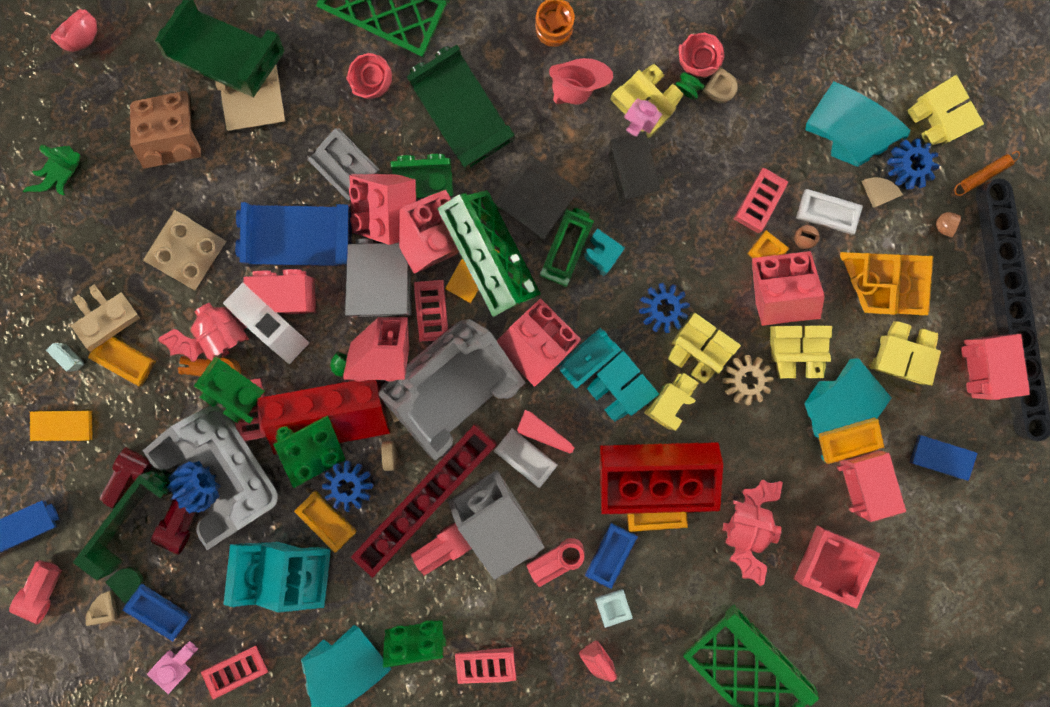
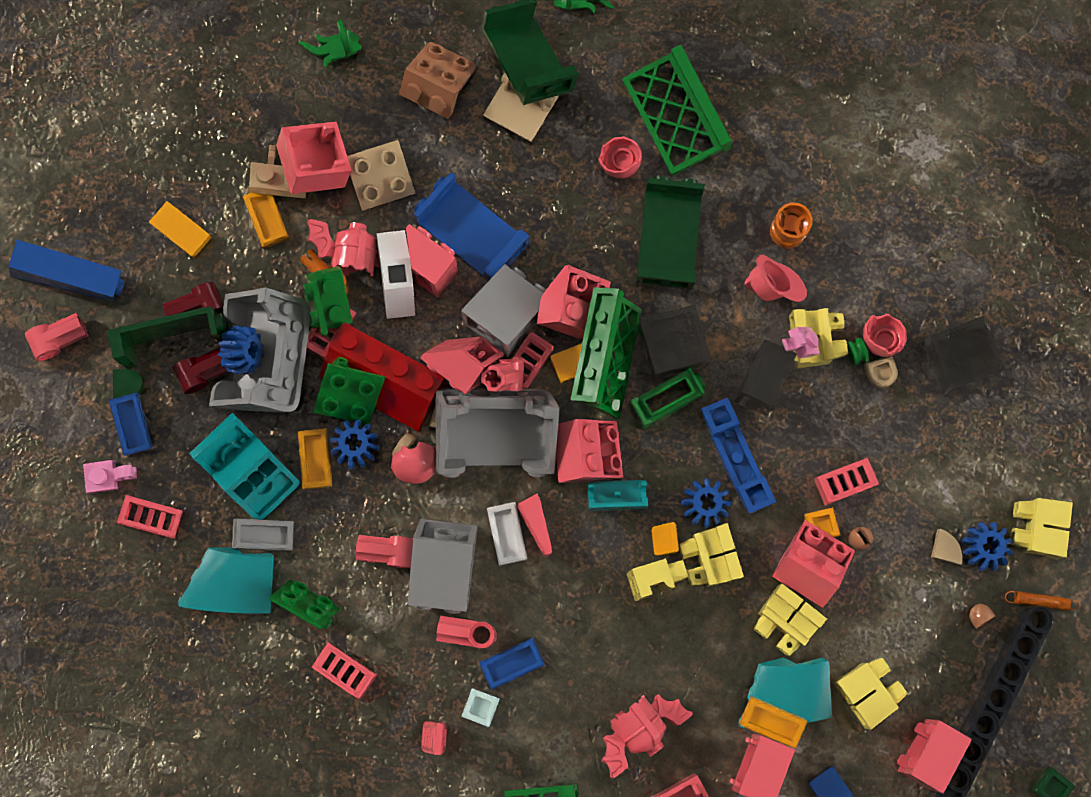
camera: 35 degrees right, 10 degrees down
light aqua tile [46,343,84,372] -> none
tan tile [86,590,118,626] -> none
light grey plate [308,128,380,201] -> none
green hinge [330,351,348,377] -> none
coral slope [349,174,416,245] -> none
dark red brick [350,423,497,578] -> none
green bracket [390,154,453,199] -> none
teal hinge [584,229,625,277] -> none
teal hips [586,350,660,422] -> none
red slope [600,442,723,514] -> none
light orange tile [627,512,688,532] -> none
tan gear [722,355,774,405] -> none
white tile [796,189,863,235] -> none
teal slope [806,81,911,167] -> none
light orange slope [840,252,934,316] -> none
none -> light grey tile [232,519,294,551]
none -> coral container [276,121,352,194]
none -> coral hair [391,442,436,484]
none -> coral piece [481,359,524,392]
none -> light orange slope [651,522,679,556]
none -> blue slope [701,398,776,514]

